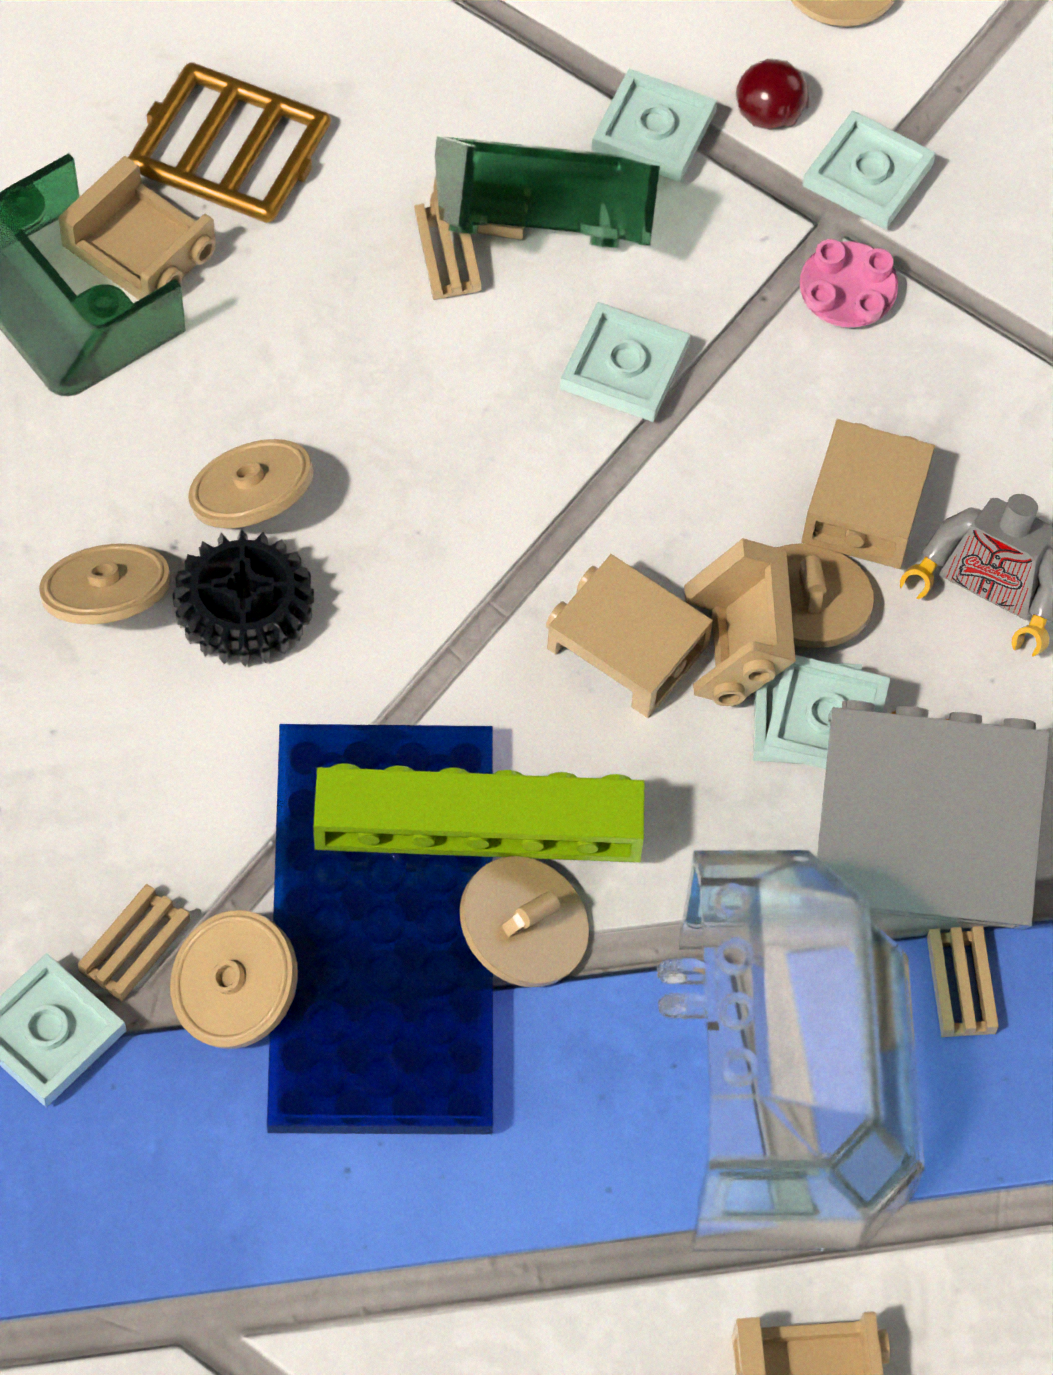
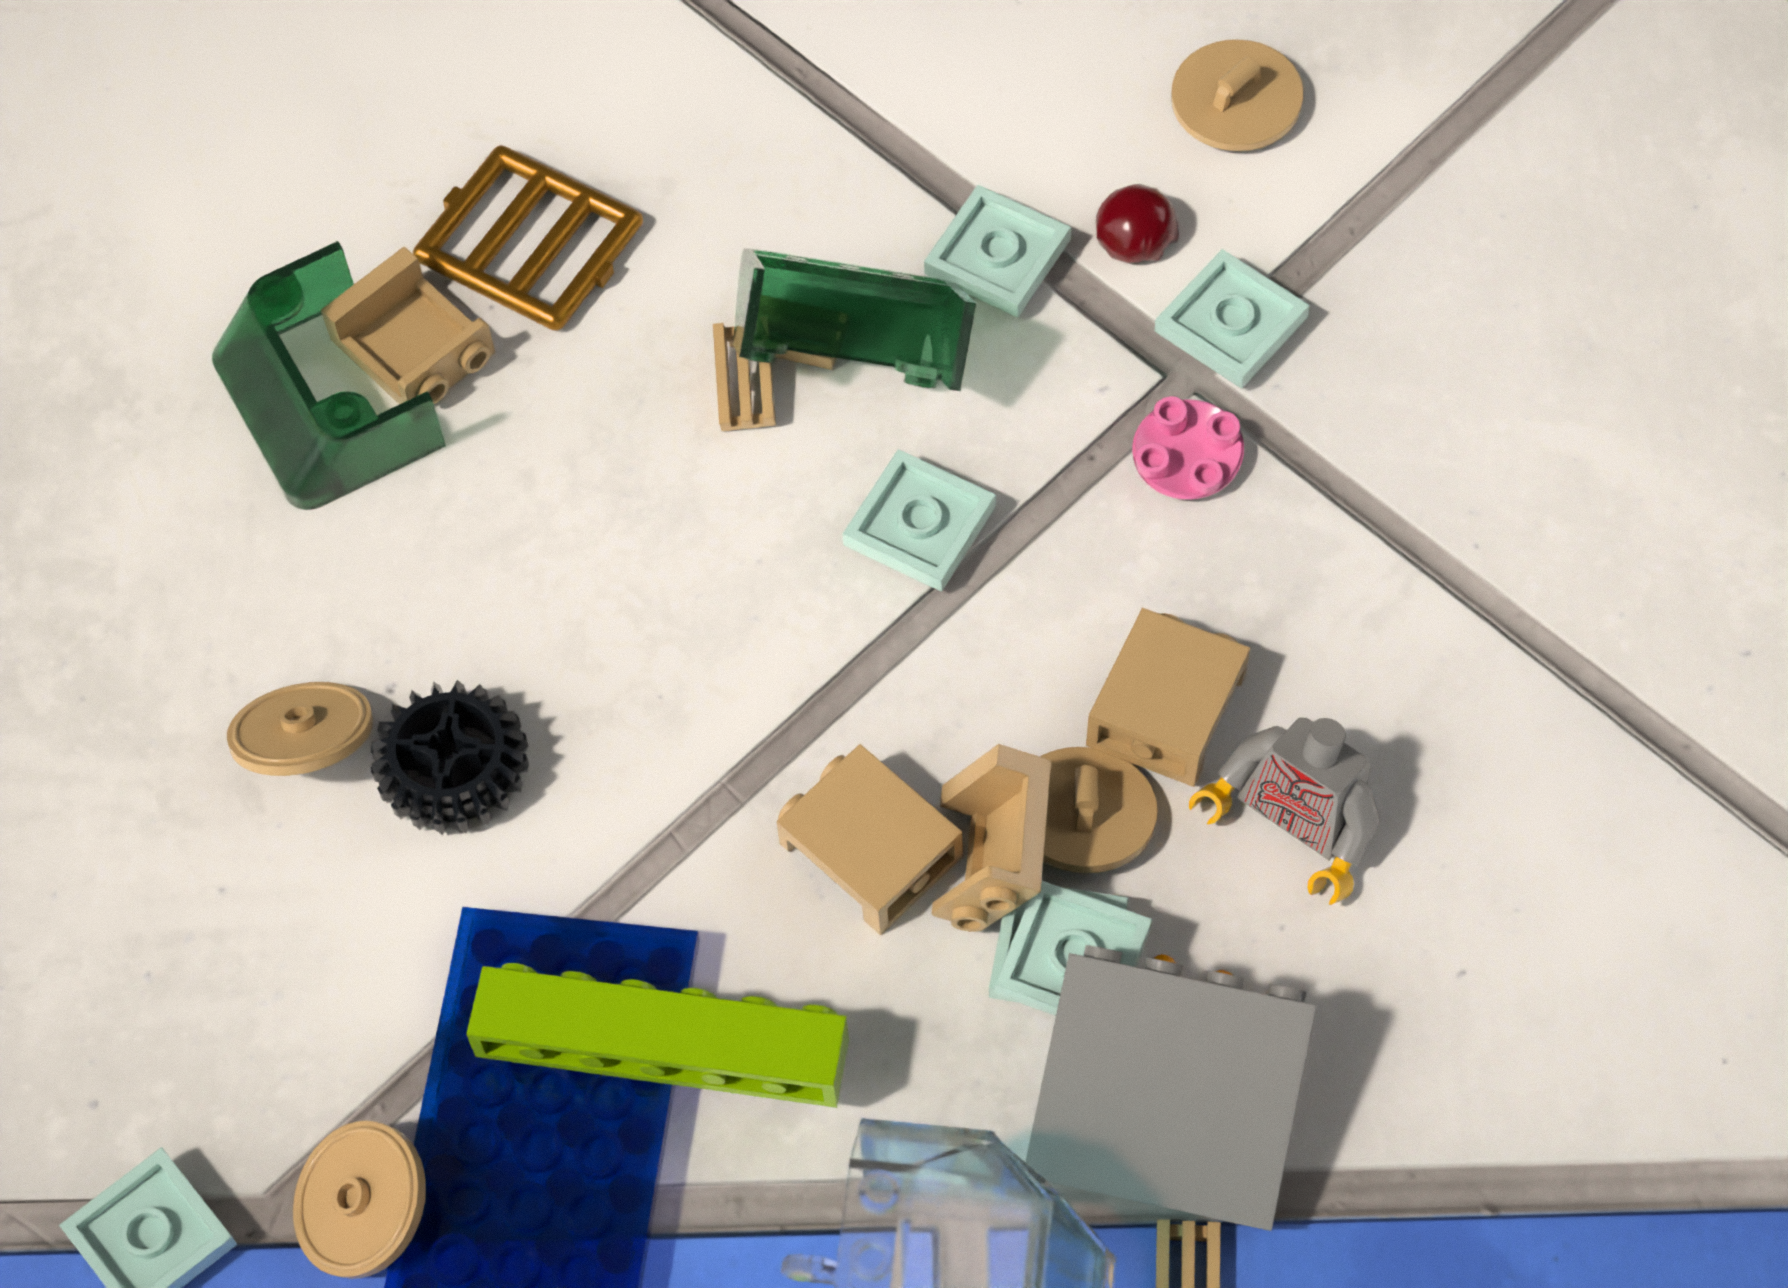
camera: 15 degrees right, 0 degrees up
tan tile [77,883,191,1002] -> none
tan shield [188,439,314,528] -> none
tan shield [460,856,589,987] -> none

